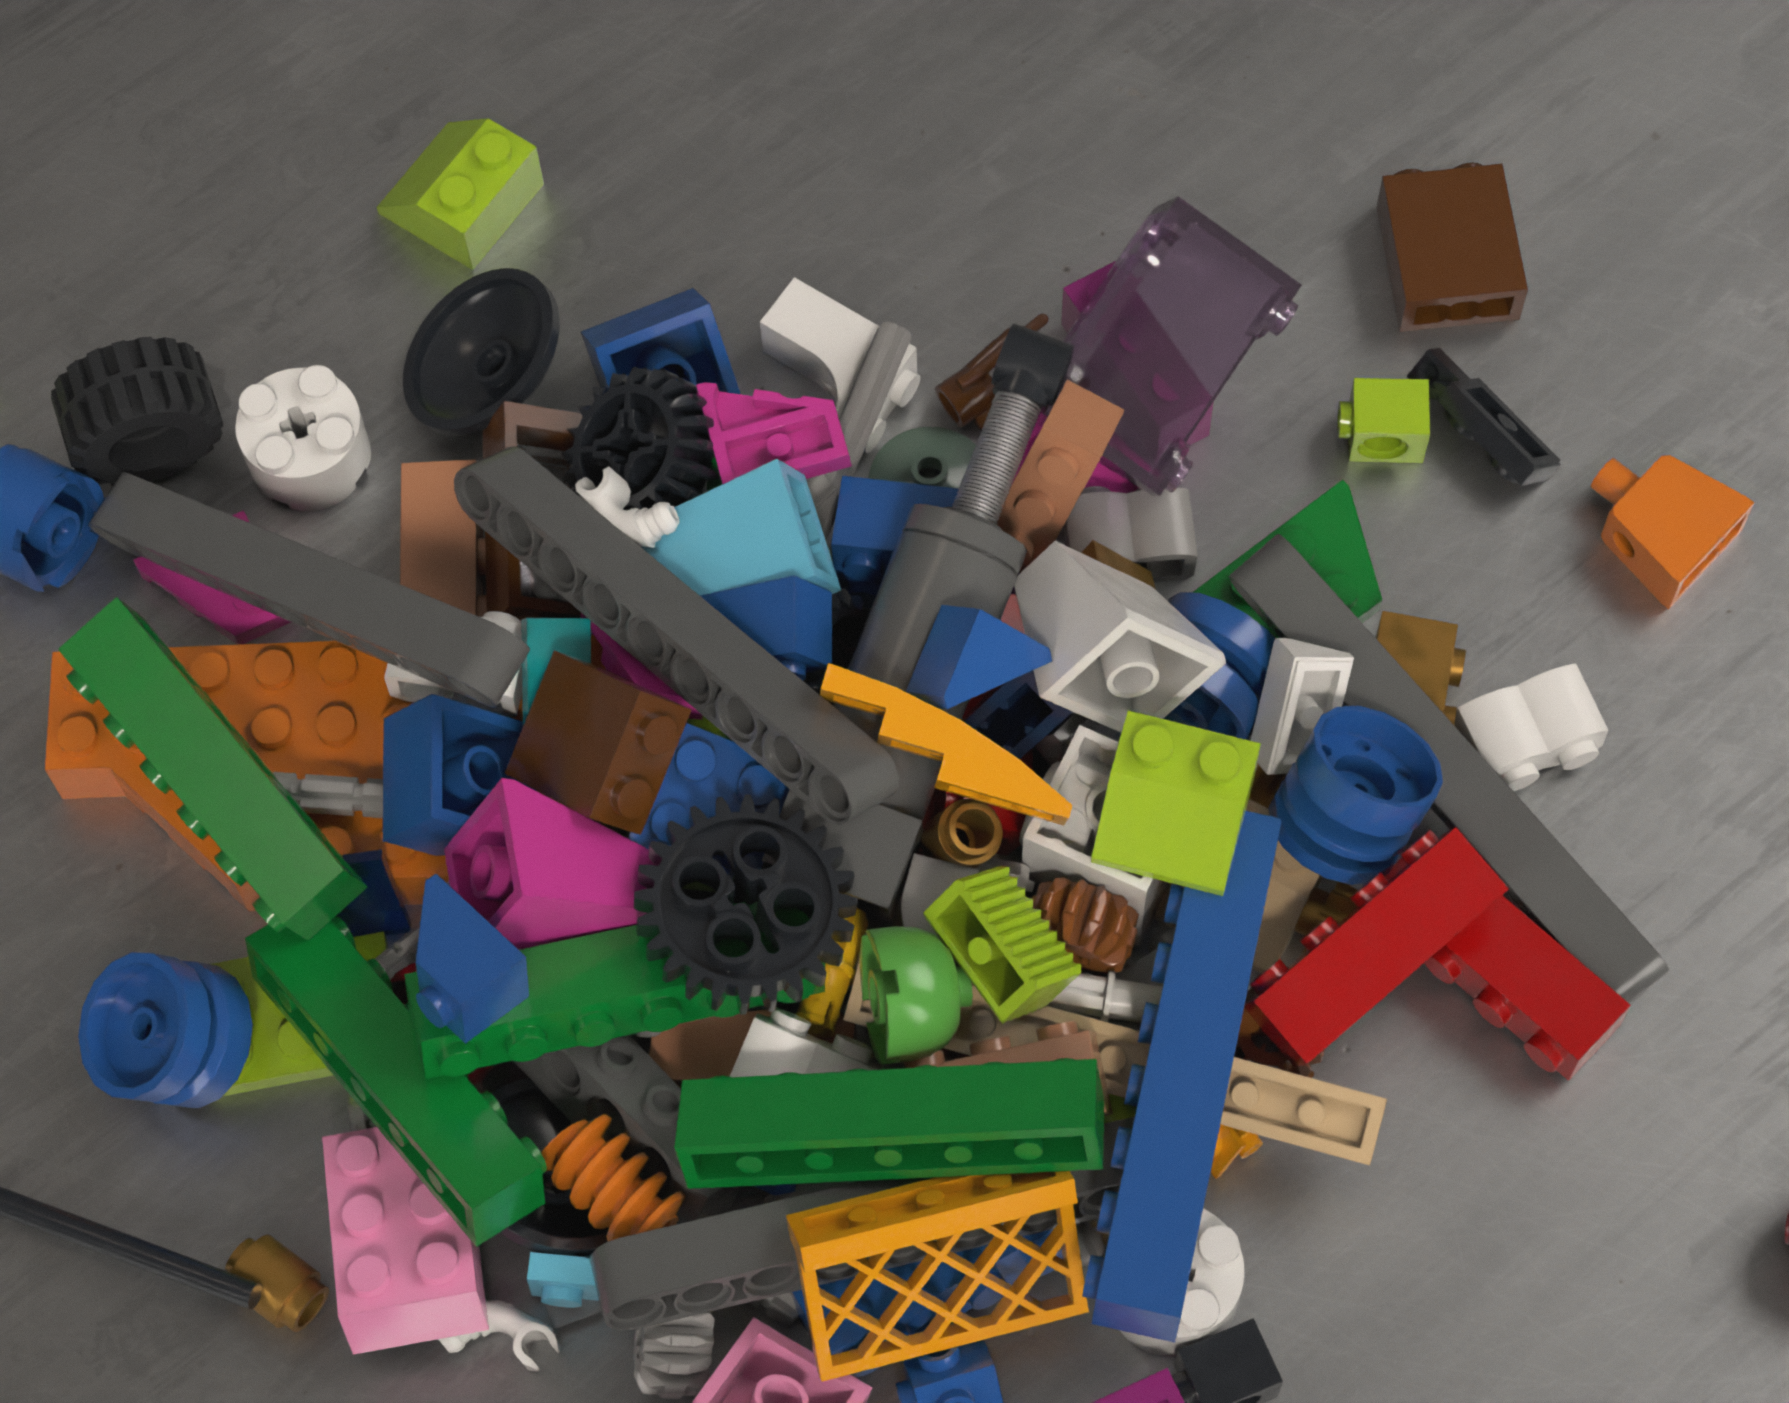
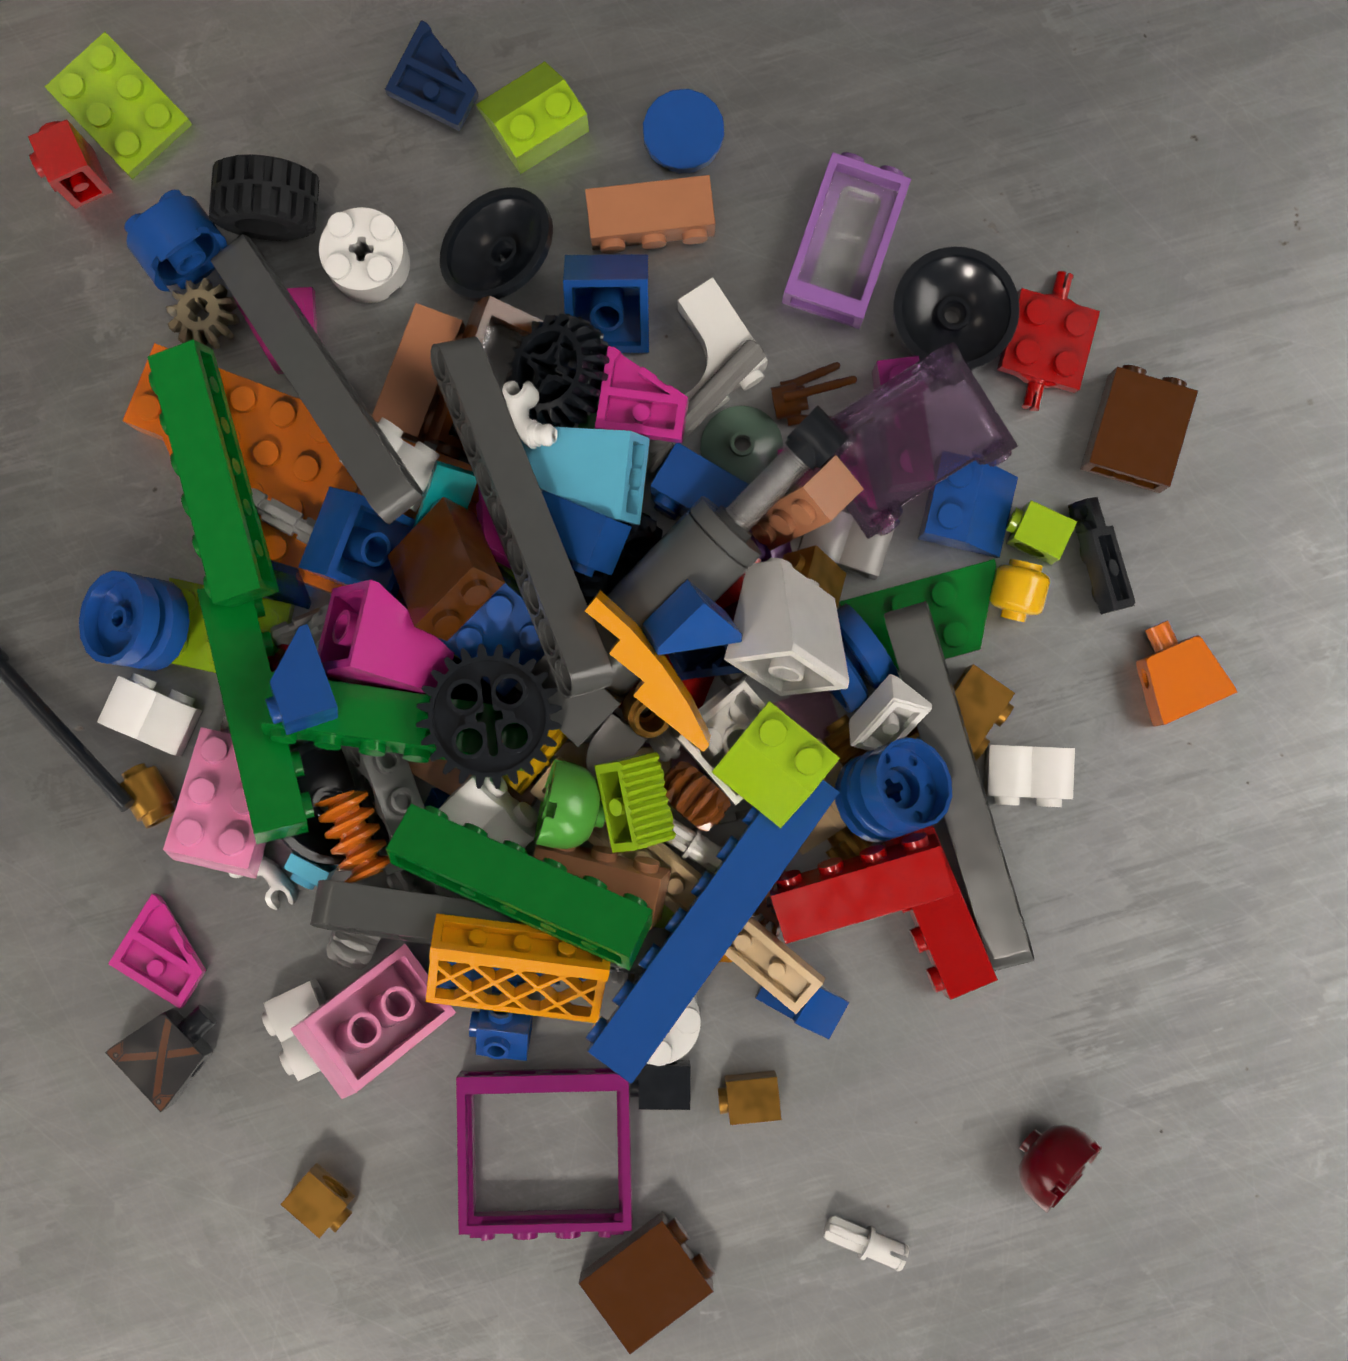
camera: 20 degrees right, 20 degrees up
none -> white brick [97,672,202,757]
none -> dark tan gear [166,278,240,349]
none -> dark blue wing [385,20,479,131]
none -> nougat brick [585,175,715,254]
none -> blue tile [643,89,724,174]
none -> pearl gold brick [718,1070,782,1125]
none -> blue slope [755,986,849,1039]
none -> piece [782,152,911,329]
none -> black dish [893,246,1020,373]
none -> blue slope [918,450,1018,558]
none -> yellow head [990,559,1050,622]
none -> red plate [997,271,1100,411]

